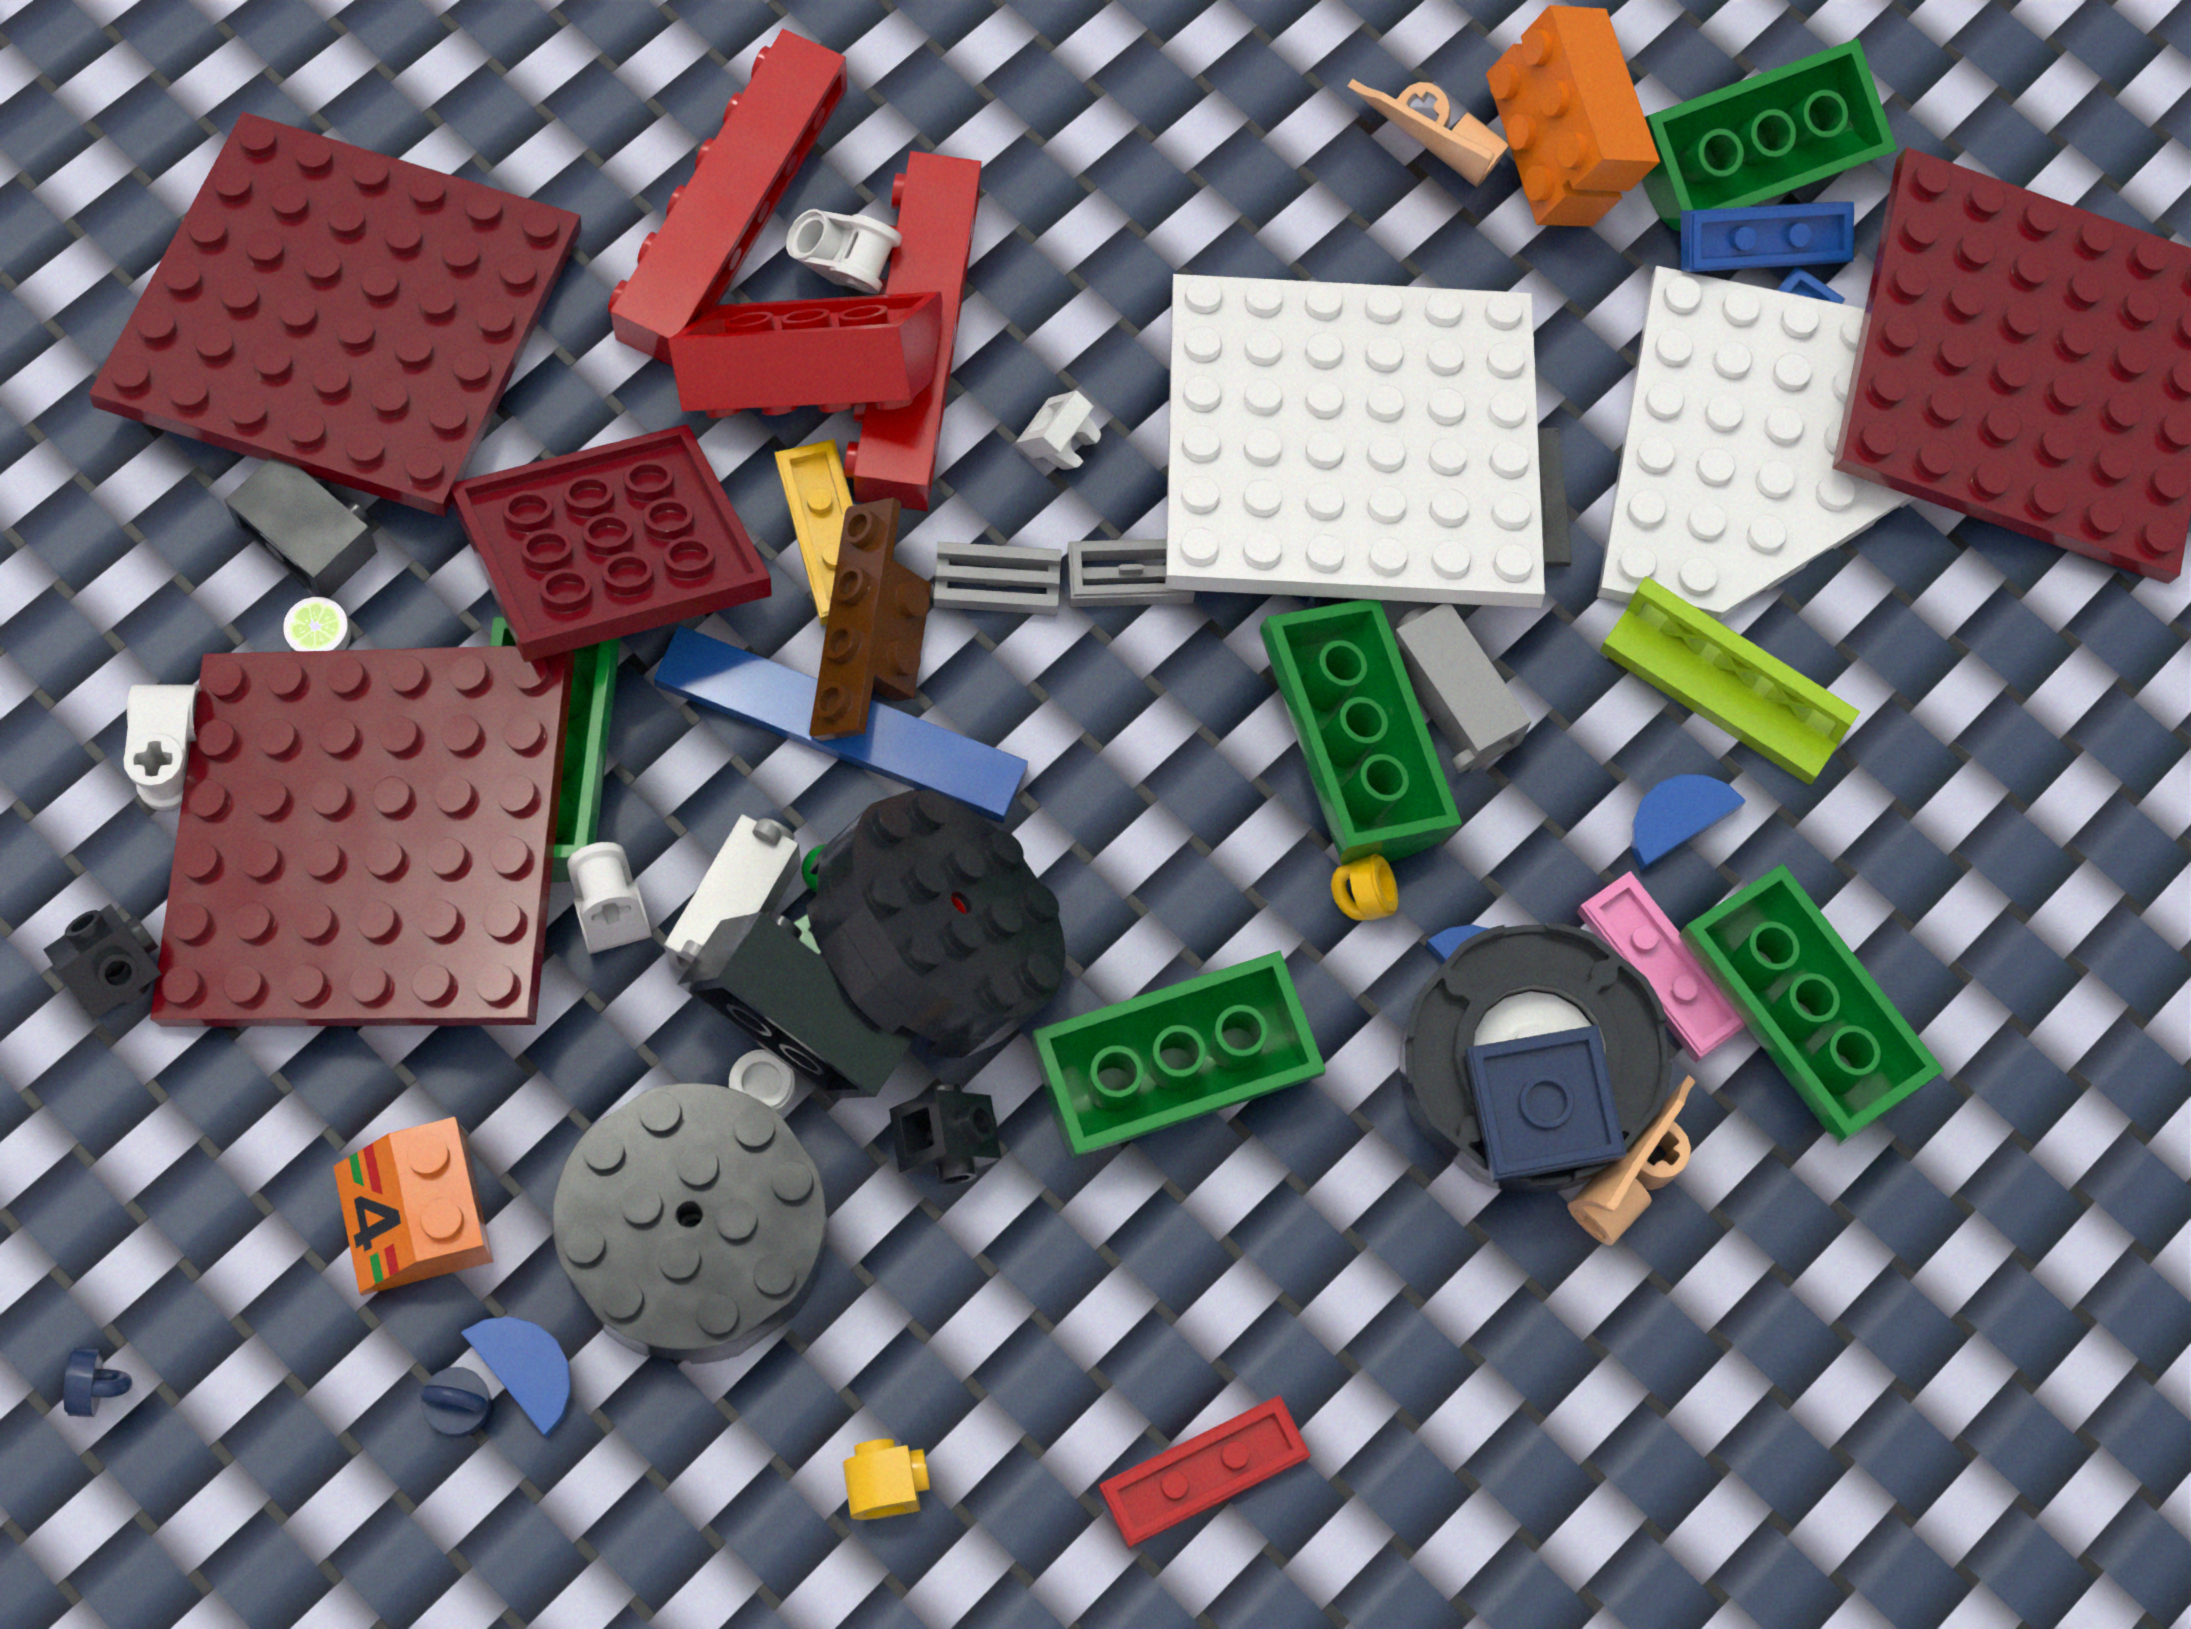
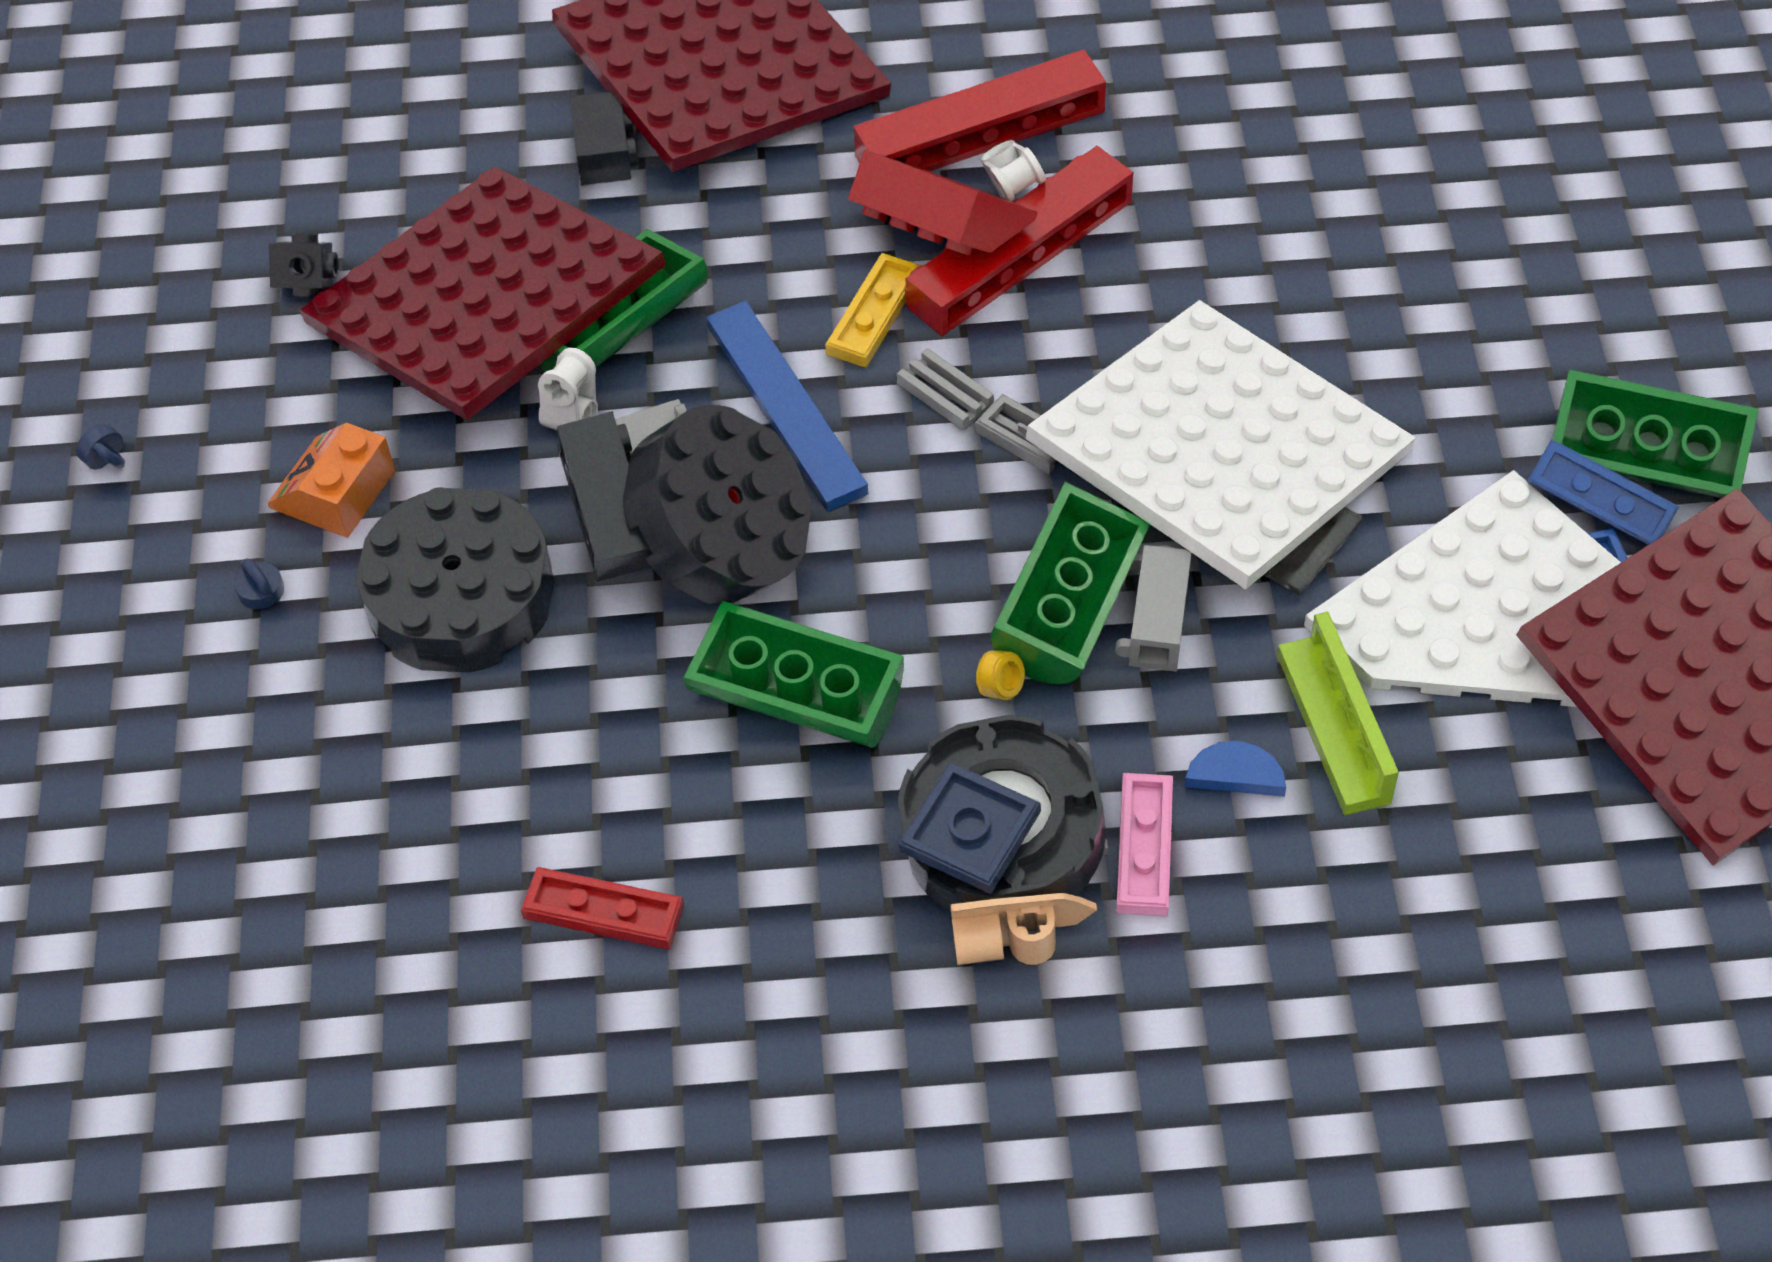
camera: 50 degrees right, 15 degrees down
white piece [123,684,201,811] -> none
tile [284,597,351,651] -> none
dark red plate [451,424,772,663] -> none
tile [461,1316,572,1439] -> none
white tile [729,1049,796,1114] -> none
reddish brown bracket [809,497,931,741] -> none
yellow plate [843,1439,930,1520] -> none
black brick [889,1084,1002,1185] -> none
white tile [1015,390,1101,470] -> none
light nougat panel [1347,79,1509,188] -> none
orange piece [1486,5,1660,227] -> none
green brick [1678,864,1944,1146] -> none

